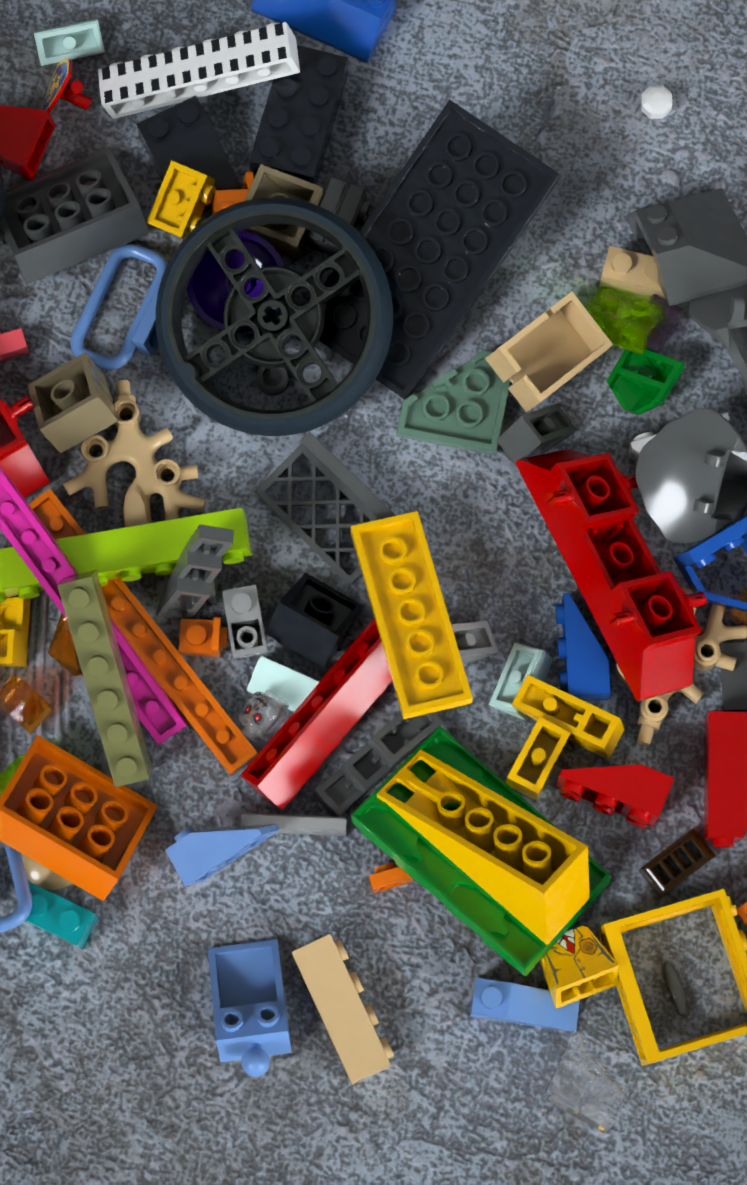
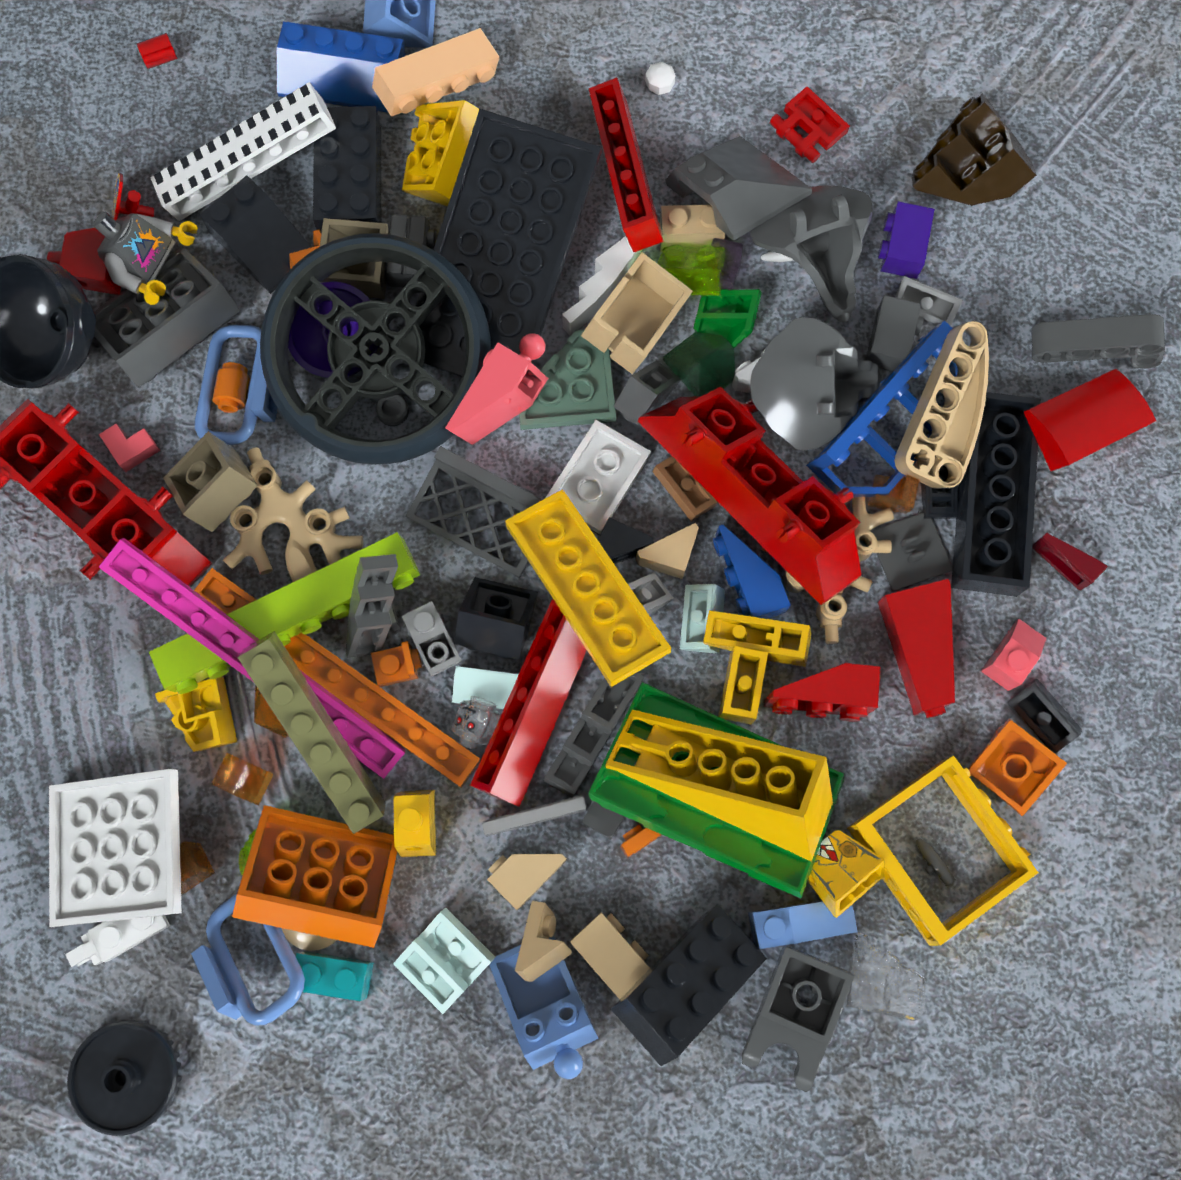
camera: 20 degrees left, 0 degrees up
light aqua slope [34,18,105,66] -> none
yellow bracket [146,160,216,239] -> none
medium blue slope [165,824,280,887] -> none
dark brown slope [639,828,716,899] -> none
none -> torso [93,212,198,305]
none -> orange brick [212,362,250,413]
none -> light nougat brick [372,28,499,117]
none -> yellow torso [393,790,436,857]
none -> light aqua slope [393,908,495,1014]
none -> yellow wedge [402,100,479,206]
none -> coral slope [445,333,549,445]
none -> tan slope [487,854,567,910]
none -> tan slope [515,901,572,982]
none -> white plate [546,420,651,535]
none -> white slope [562,236,642,336]
none -> dark grey slope [581,801,625,840]
none -> red brick [588,77,664,252]
none -> black slope [598,517,654,564]
none -> black brick [611,904,767,1066]
none -> tan slope [636,523,699,579]
none -> medium nougat plate [652,456,718,522]
none -> clear green slope [662,332,736,396]
none -> dark grey brick [742,945,855,1092]

